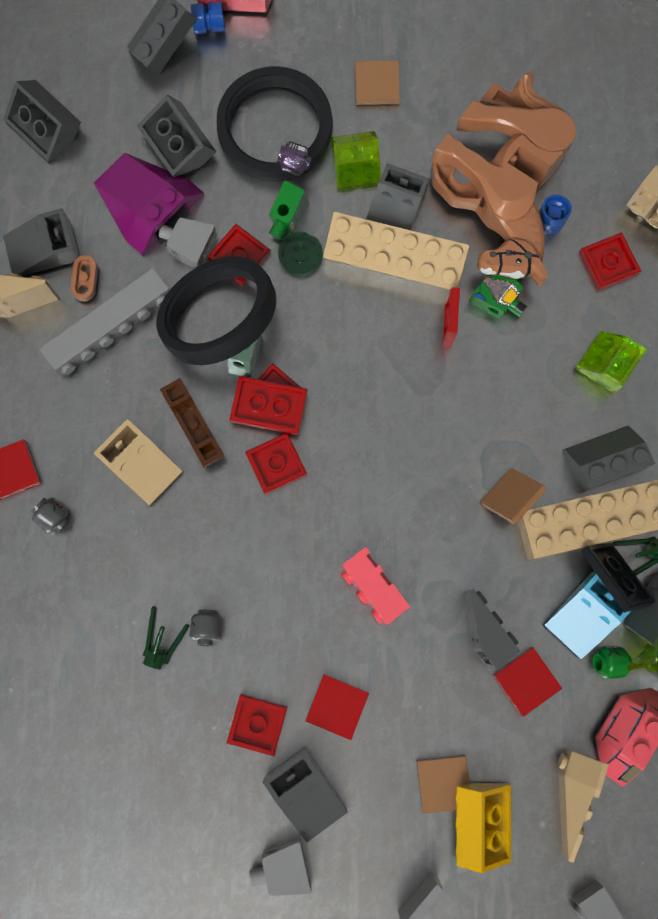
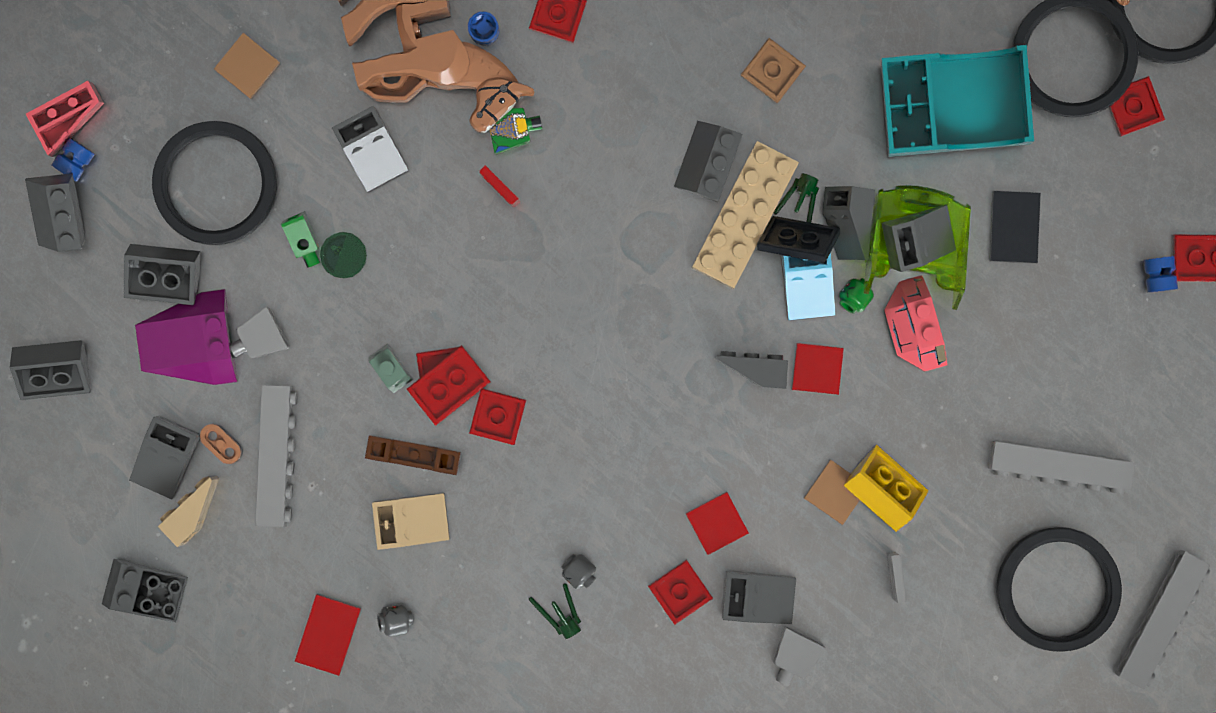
camera: 45 degrees left, 10 degrees up
black tyre [156,256,277,365] -> none
red tile [207,224,271,286] -> none
clear purple head [277,141,312,176] -> none
tan brick [323,212,469,290] -> none
clear neon green slope [330,131,381,189] -> none
coral wedge [341,547,410,625] -> none
medium nougat tile [480,468,547,525] -> none
tan wedge [558,748,608,863] -> none
clear neon green slope [575,331,648,394] -> none

